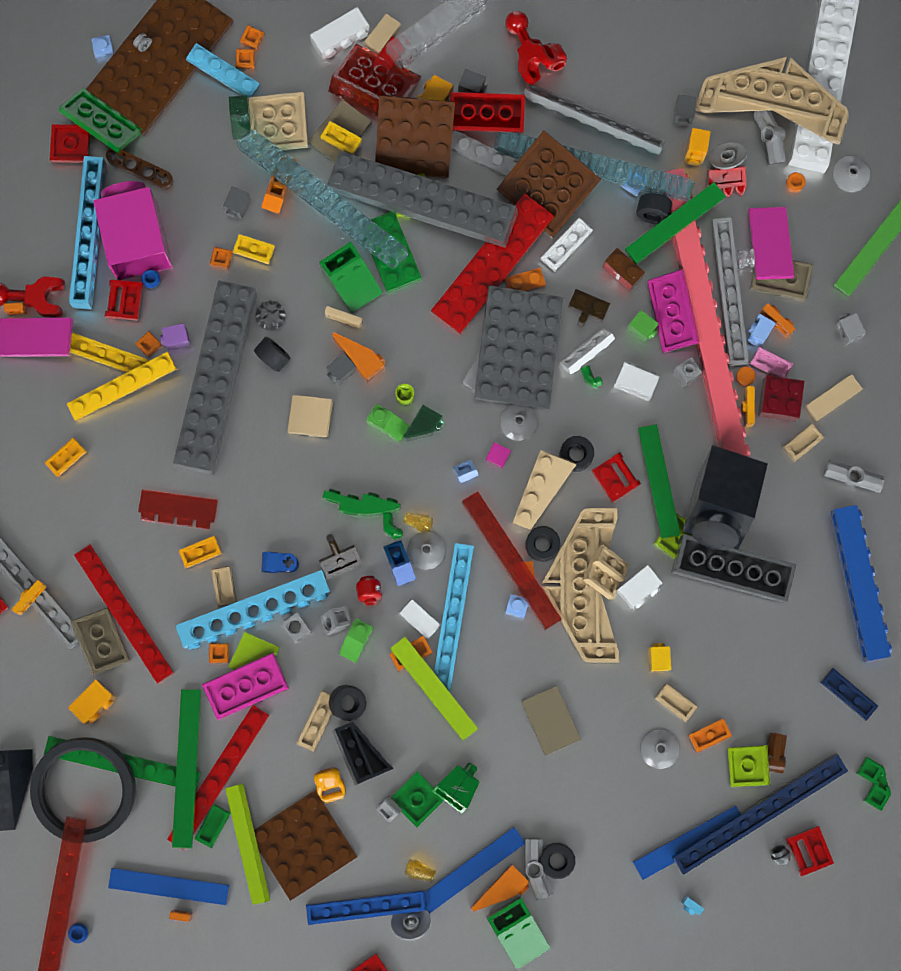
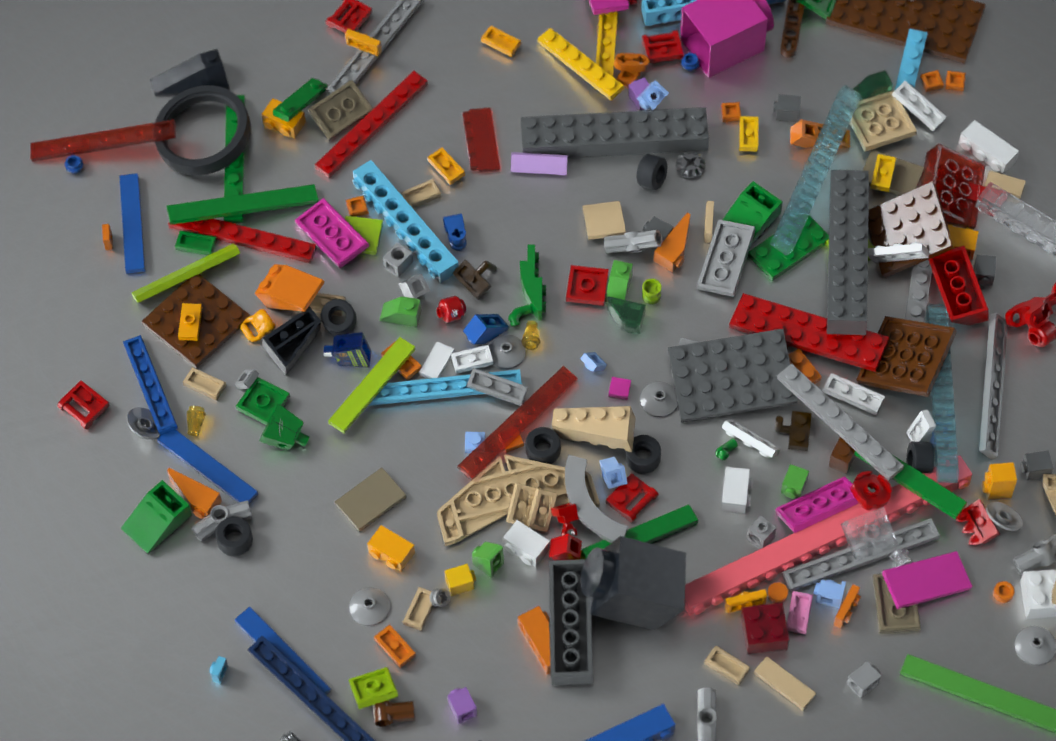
camera: 80 degrees right, 20 degrees down
none -> light orange plate [178,303,202,341]
none -> tan tile [183,367,227,401]
none -> orange slope [255,264,325,312]
none -> green plate [272,78,328,122]
none -> clear blue torso [323,332,372,367]
none -> light orange brick [367,525,415,572]
none -> light grey bush [430,588,450,607]
none -> medium lavender brick [447,687,477,724]
none -> white plate [451,345,493,374]
none -> light grey tile [467,368,528,406]
none -> bright green slope [472,542,504,578]
none -> lavender tile [511,152,568,175]
none -> orange slope [517,606,551,674]
none -> red brick [549,534,582,561]
none -> red piece [551,503,579,536]
none -> light grey tile [565,455,628,543]
none -> red plate [566,265,609,306]
none -> light blue brick [599,456,628,489]
none -> light grey piece [604,230,663,254]
none -> orange beam [614,53,649,72]
none -> light blue brick [637,81,669,110]
none -> light grey plate [697,219,756,297]
none -> light grey plate [777,364,904,481]
none -> clear brick [841,507,899,562]
none -> red plate [850,471,892,510]
none -> white plate [868,242,929,263]
none -> white plate [892,81,946,131]
none -> white plate [906,410,936,442]

